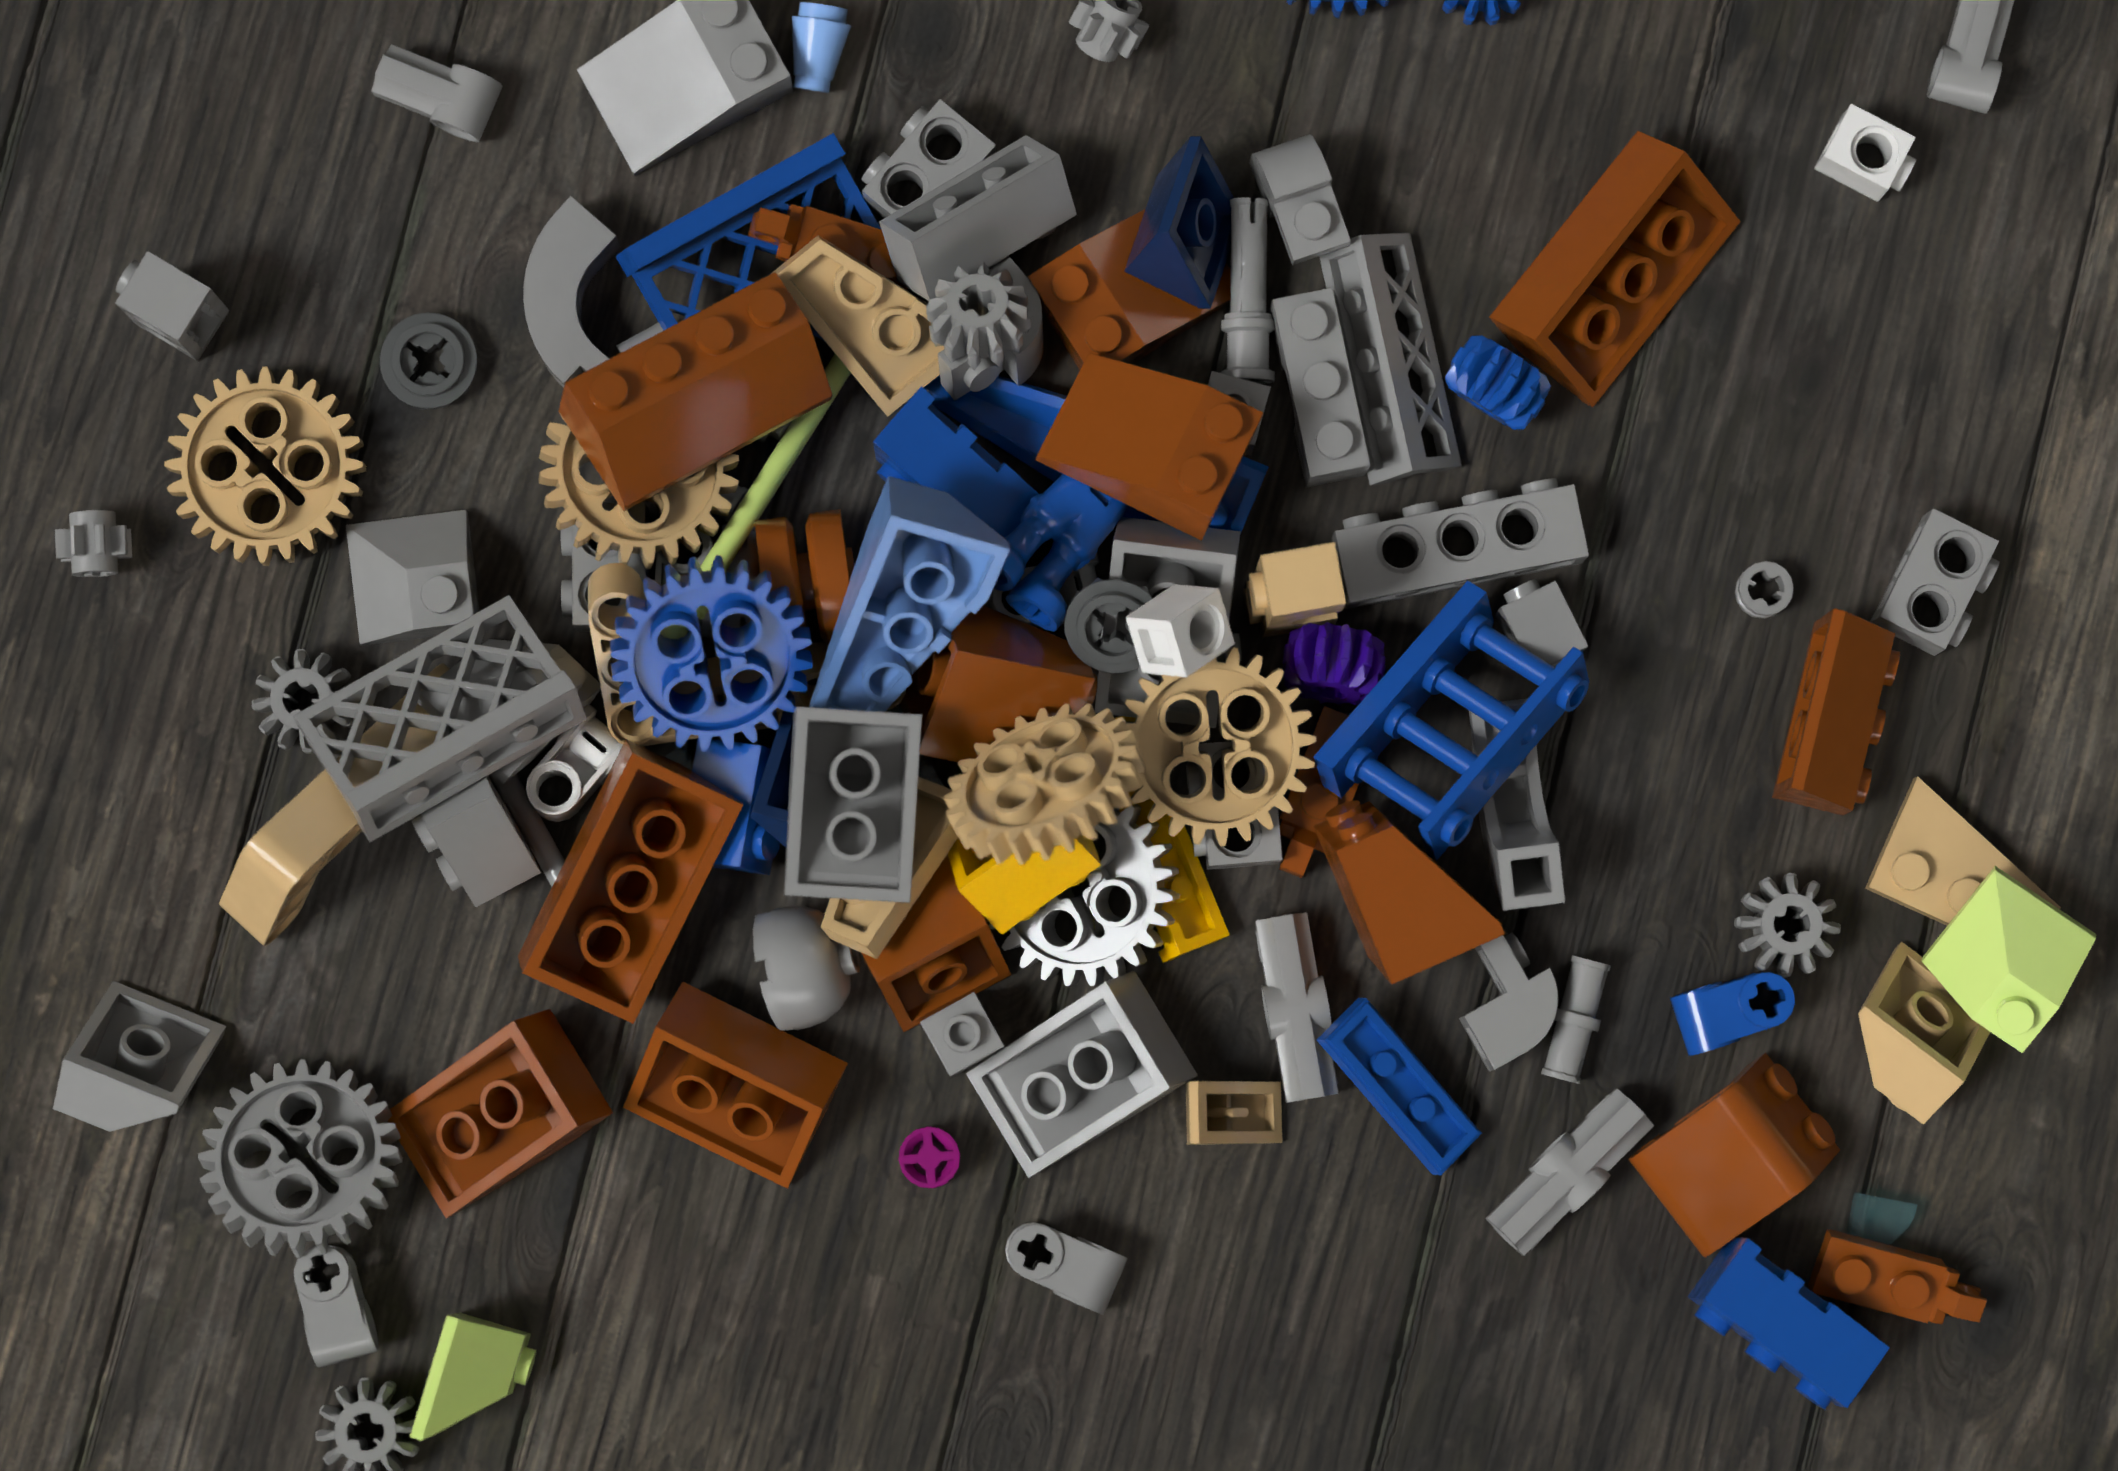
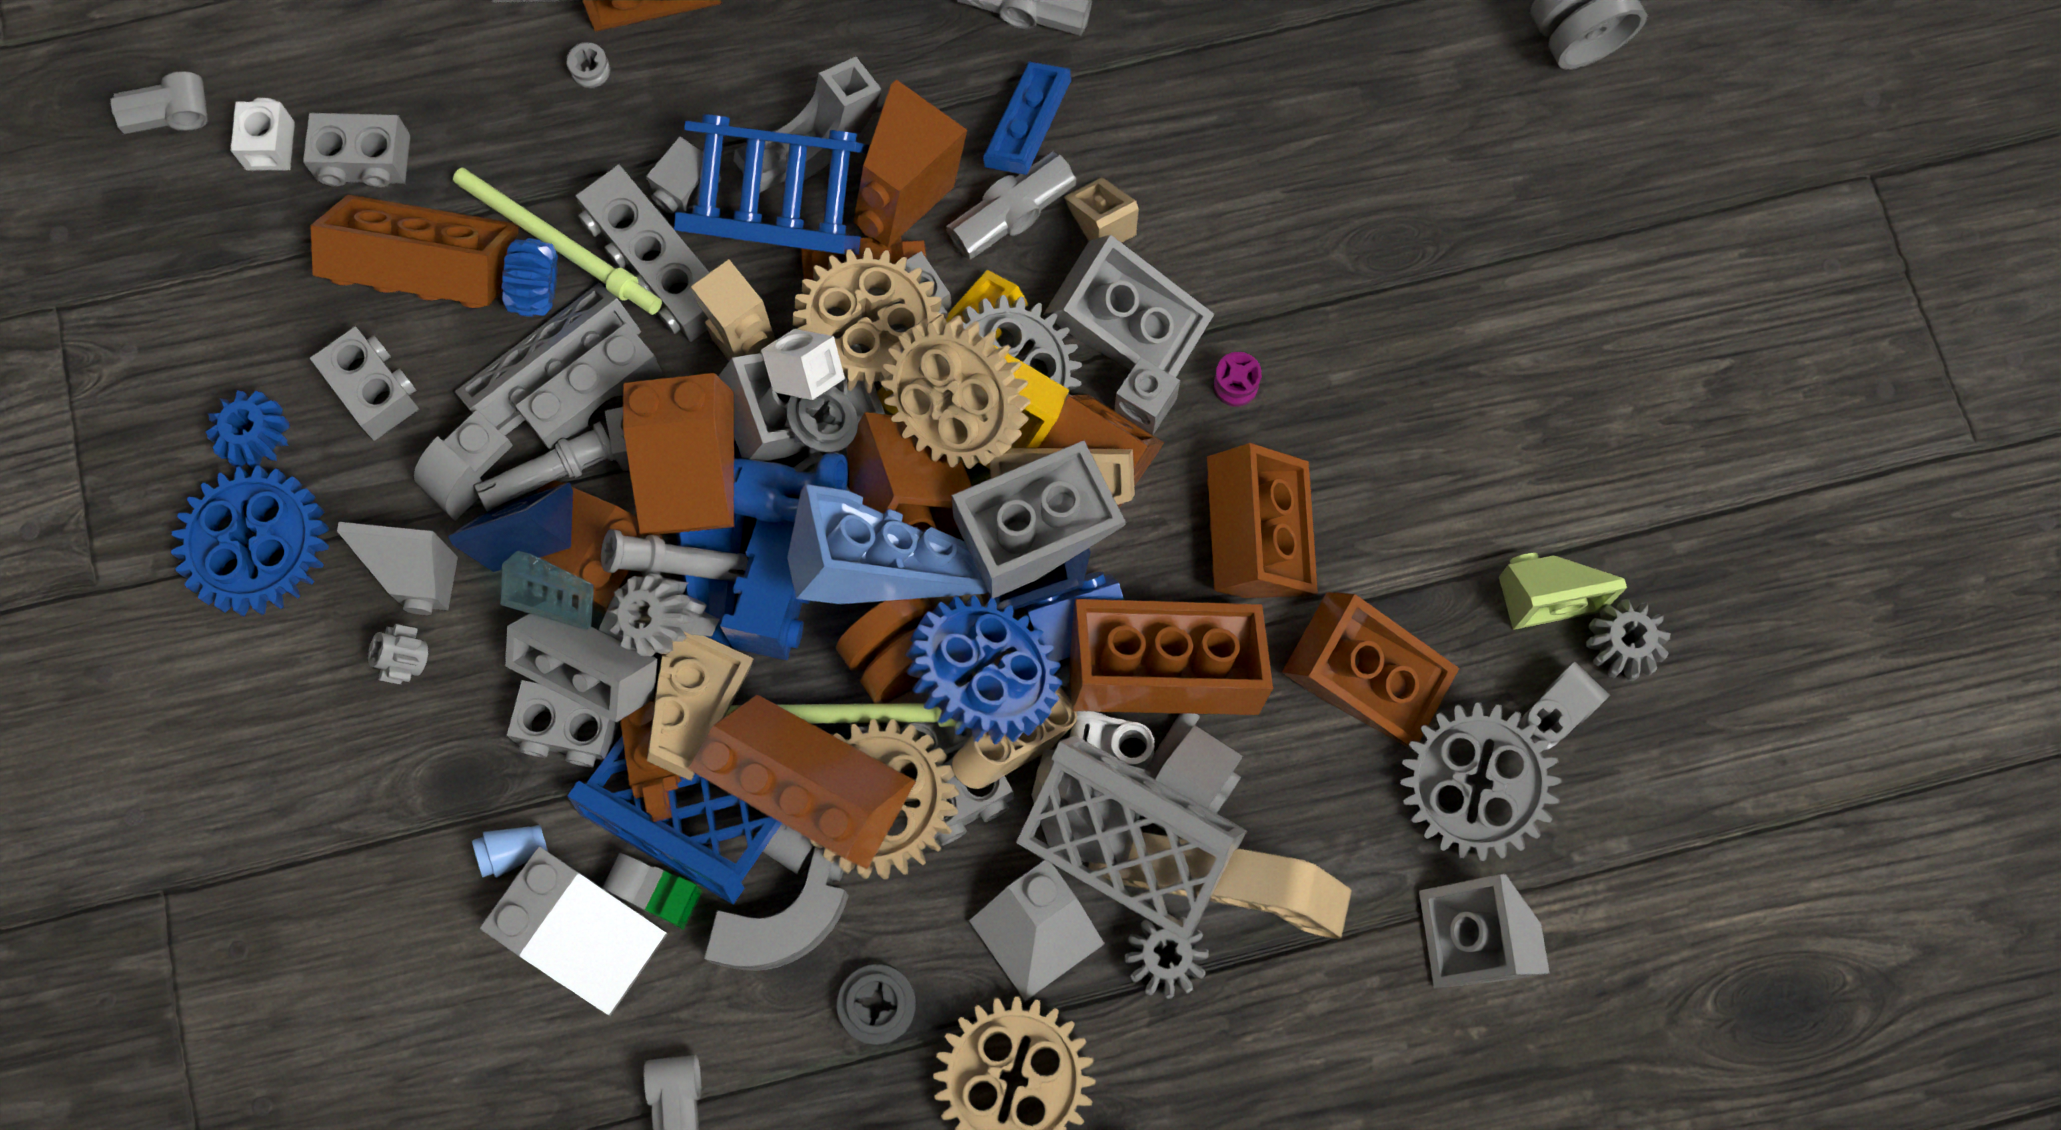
camera: 110 degrees left, 10 degrees down
light grey cylinder [753,906,860,1031] -> none
light grey piece [1005,1222,1128,1315] -> none
dark purple gear [1282,621,1386,707] -> none
light grey brick [1459,933,1558,1071] -> none
light grey pin [1541,955,1611,1084] -> none
none -> light grey brick [303,113,410,187]
none -> light grey brick [310,326,419,441]
none -> light grey slope [337,522,458,615]
none -> yellowish green bar [453,168,662,315]
none -> clear light blue slope [501,551,594,630]
none -> light grey pin [601,529,748,583]
none -> leg [602,853,703,930]

